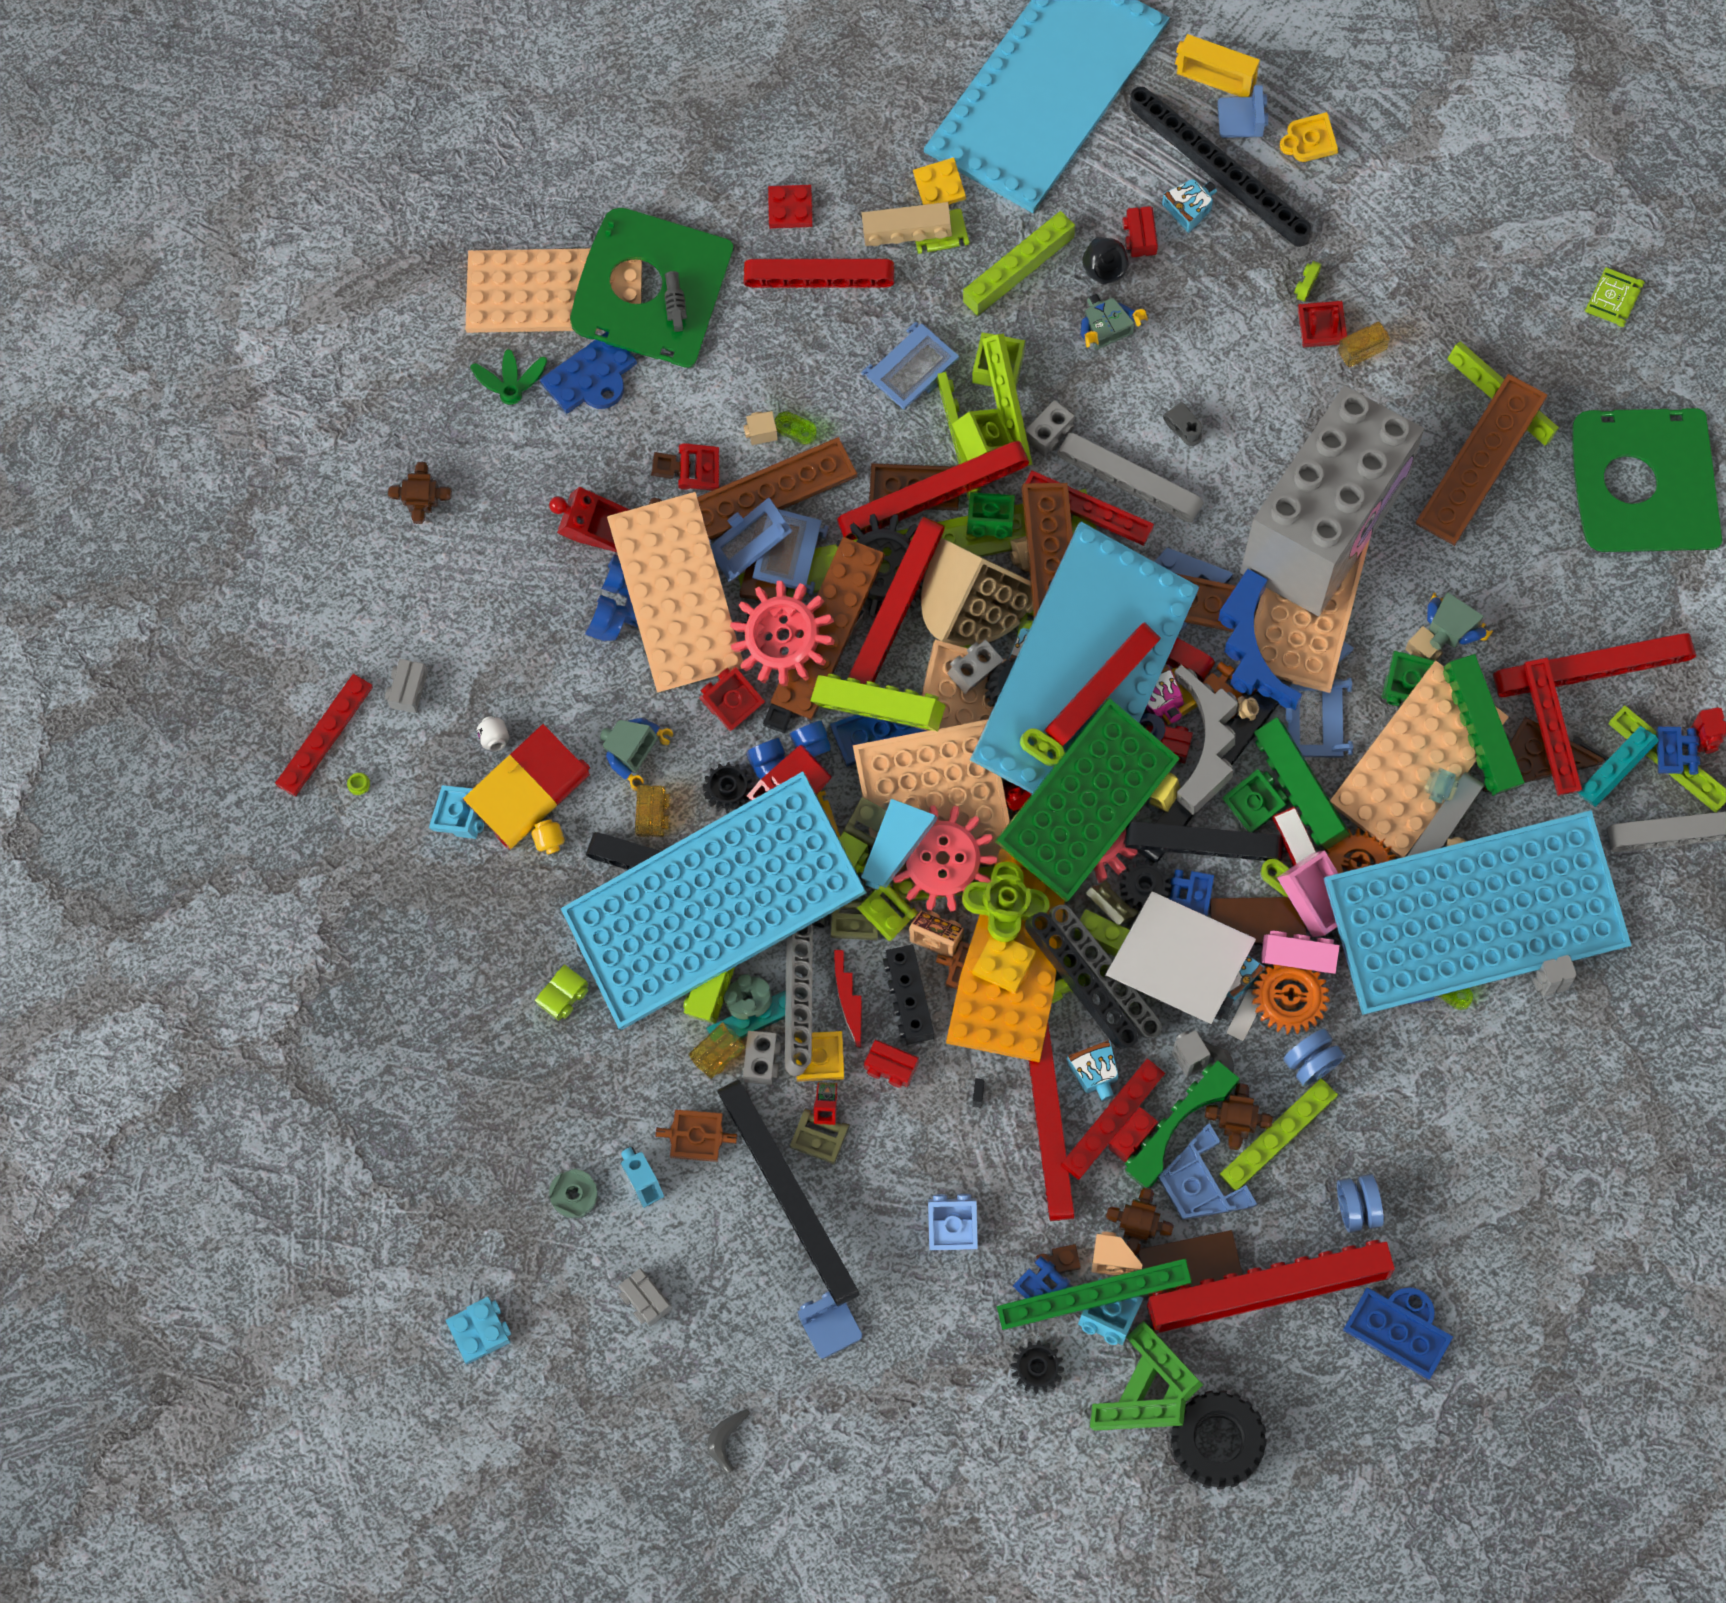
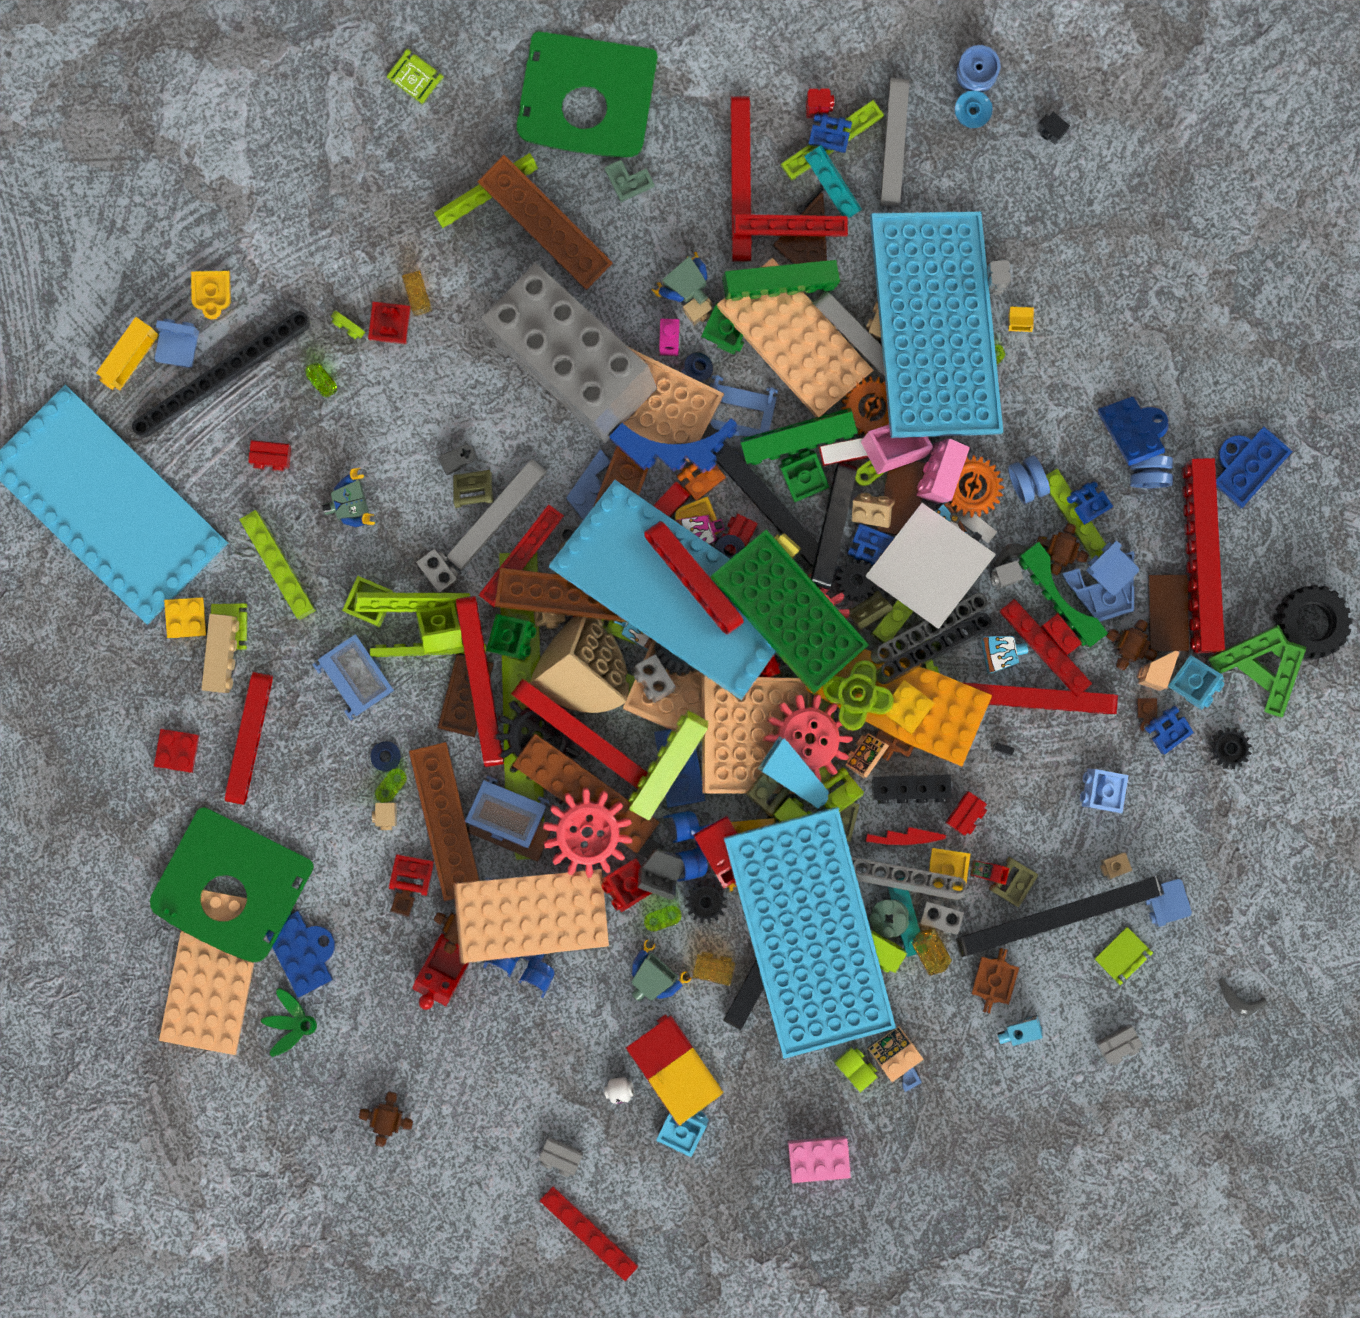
camera: 85 degrees left, 15 degrees up
lime plate [347,773,370,795] -> none
medium azure plate [446,1297,511,1365] -> none
yellow head [531,819,565,855] -> none
sand green plate [549,1169,598,1218] -> none
dark grey hinge [664,271,687,332] -> none
medium blue piece [711,498,793,582] -> none
green plate [997,1259,1192,1330] -> none
lime plate [1020,728,1064,766] -> none
black piece [1082,237,1129,285] -> none
torso [1162,179,1217,233] -> none
light grey arch [1175,665,1238,815] -> none
tan plate [1238,696,1259,721] -> none
clear light blue head [1425,768,1459,804] -> none
none -> clear neon green plate [305,363,337,398]
none -> dark blue piece [370,741,401,772]
none -> olive plate [453,470,493,508]
none -> sand green plate [604,160,655,203]
none -> dark grey bracket [637,849,685,900]
none -> clear neon green plate [644,906,681,932]
none -> dark pink torso [659,319,680,356]
none -> dark blue piece [684,352,713,381]
none -> bright pink piece [788,1136,851,1183]
none -> tan bracket [852,493,895,528]
none -> light nougat slope [867,1026,924,1082]
none -> medium blue tile [902,1067,922,1092]
none -> yellow piece [1008,307,1034,332]
none -> blue plate [1067,481,1113,525]
none -> medium blue bracket [1086,540,1139,595]
none -> lime piece [1094,927,1153,986]
none -> blue plate [1098,396,1169,466]
none -> tan brick [1100,852,1132,879]

